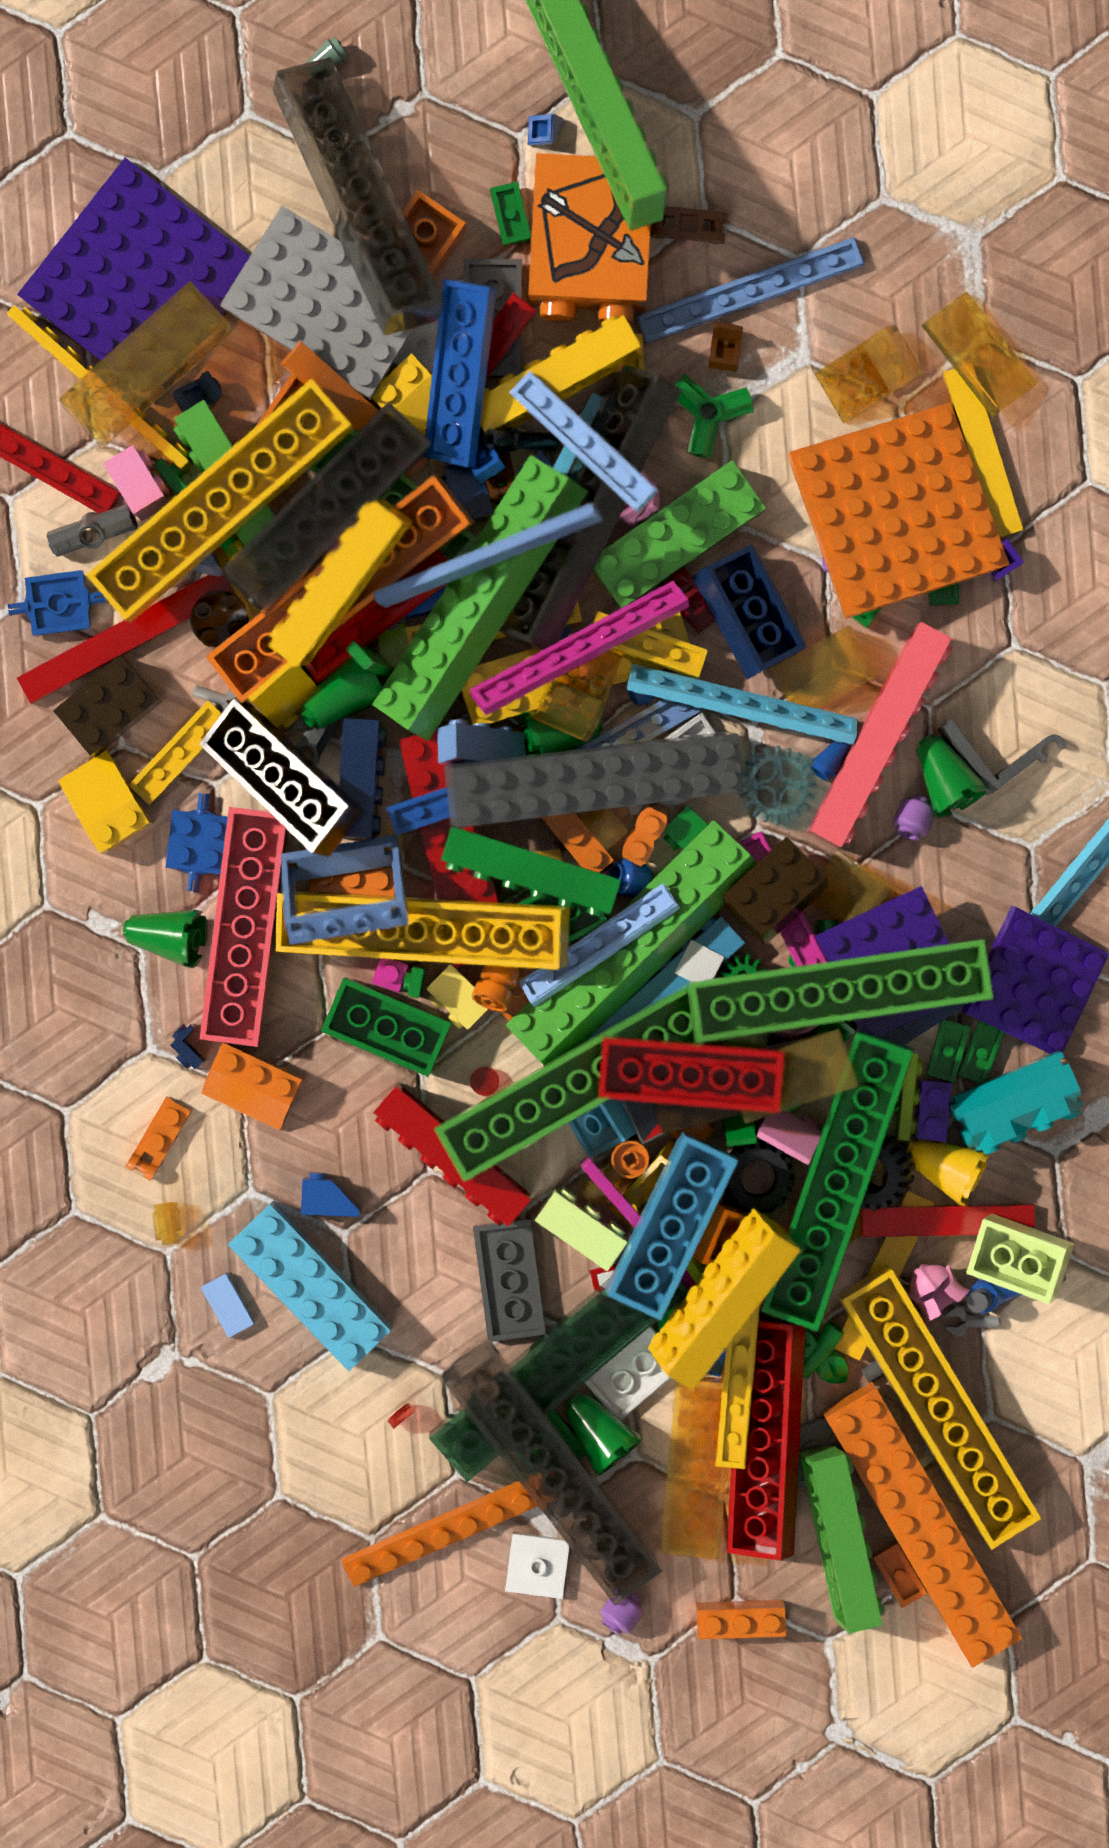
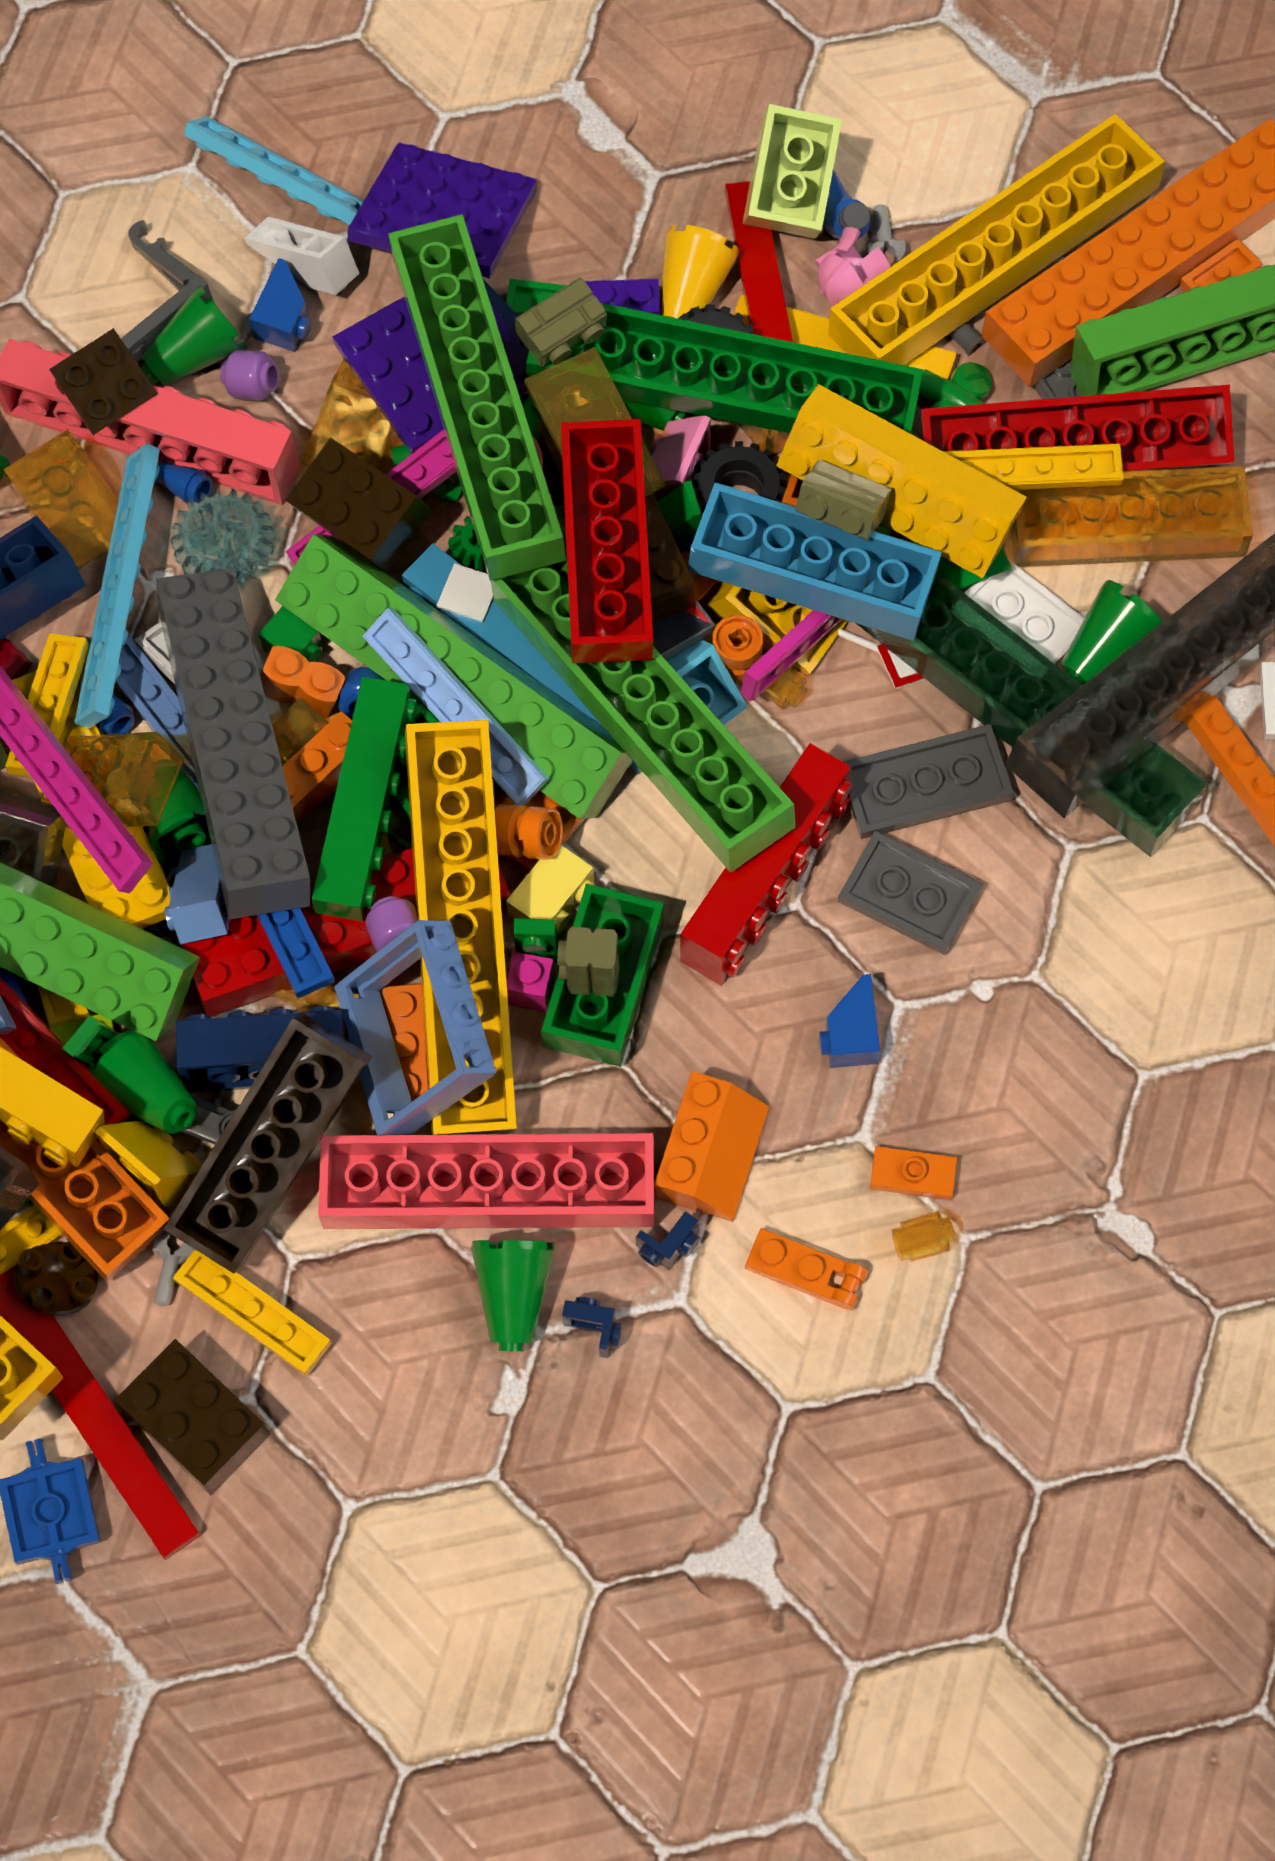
camera: 95 degrees left, 20 degrees down
yellow slope [58,750,154,854] -> none
blue plate [165,793,228,892] -> none
light blue tile [200,1272,255,1338] -> none
medium azure brick [227,1201,393,1371] -> none
clear red tile [387,1403,416,1430] -> none
clear red tile [470,1066,499,1096] -> none
yellowish green brick [535,1186,628,1271] -> none
teal brick [949,1051,1084,1155] -> none
green tile [957,1020,1005,1084] -> none
none -> dark brown hinge [49,328,157,435]
none -> white slope [244,217,359,295]
none -> blue slope [249,258,311,352]
none -> medium lavender head [365,896,419,952]
none -> olive brick [515,277,607,367]
none -> olive brick [557,927,619,996]
none -> dark blue bracket [562,1297,622,1358]
none -> olive brick [795,459,891,541]
none -> dark grey plate [838,831,982,955]
none -> orange plate [870,1146,957,1201]

